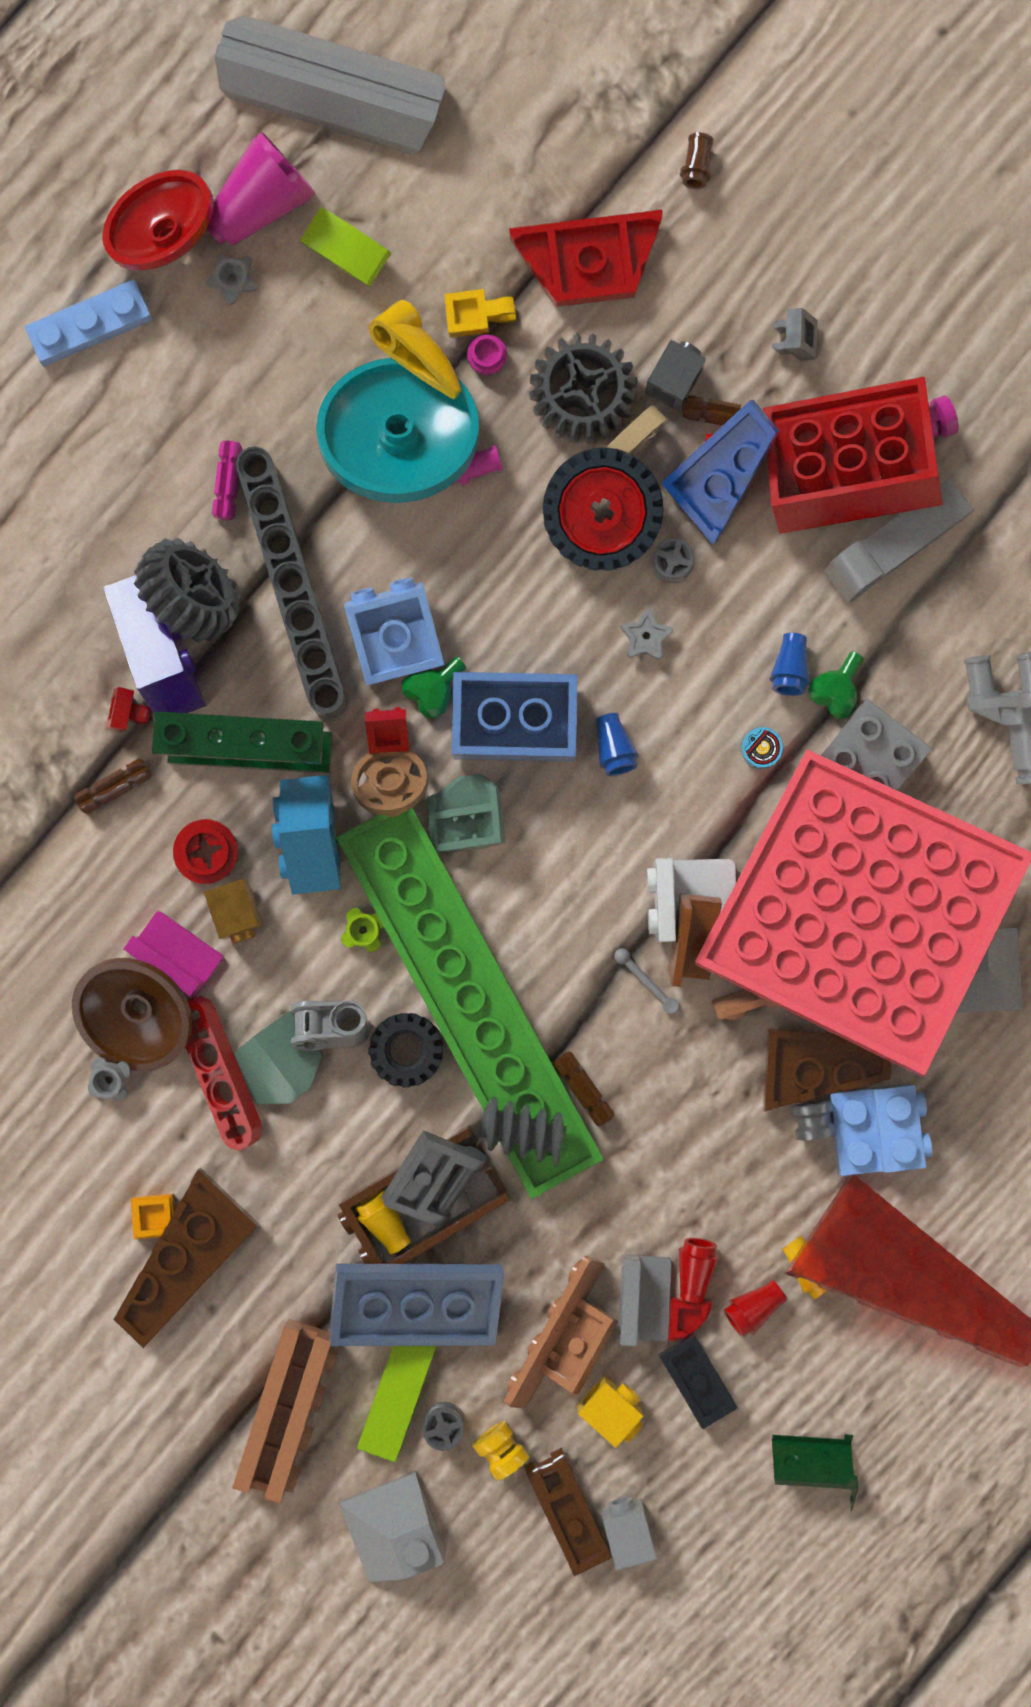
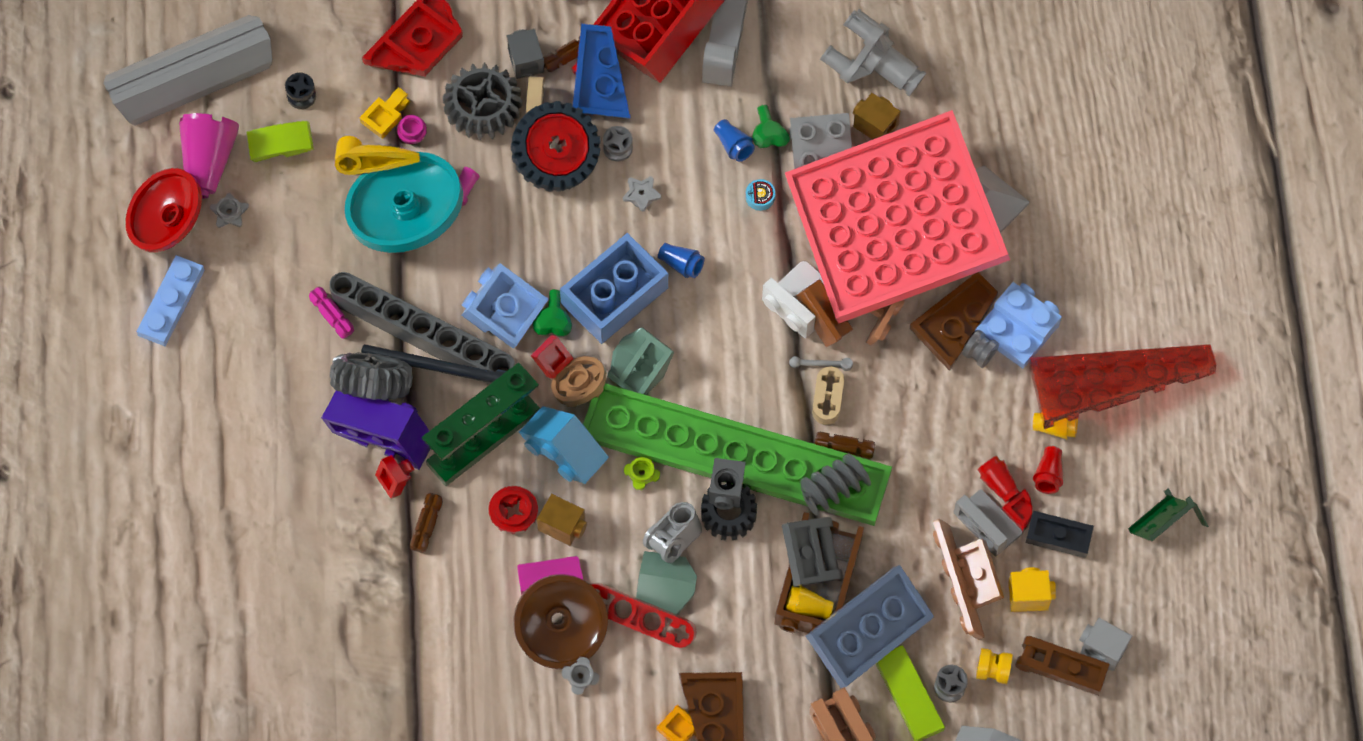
camera: 50 degrees left, 20 degrees down
none -> black wheel [285,73,316,109]
none -> black bar [361,344,507,383]
none -> dark grey brick [709,458,746,510]
none -> tan beam [812,366,844,425]
none -> pearl gold brick [852,92,901,140]

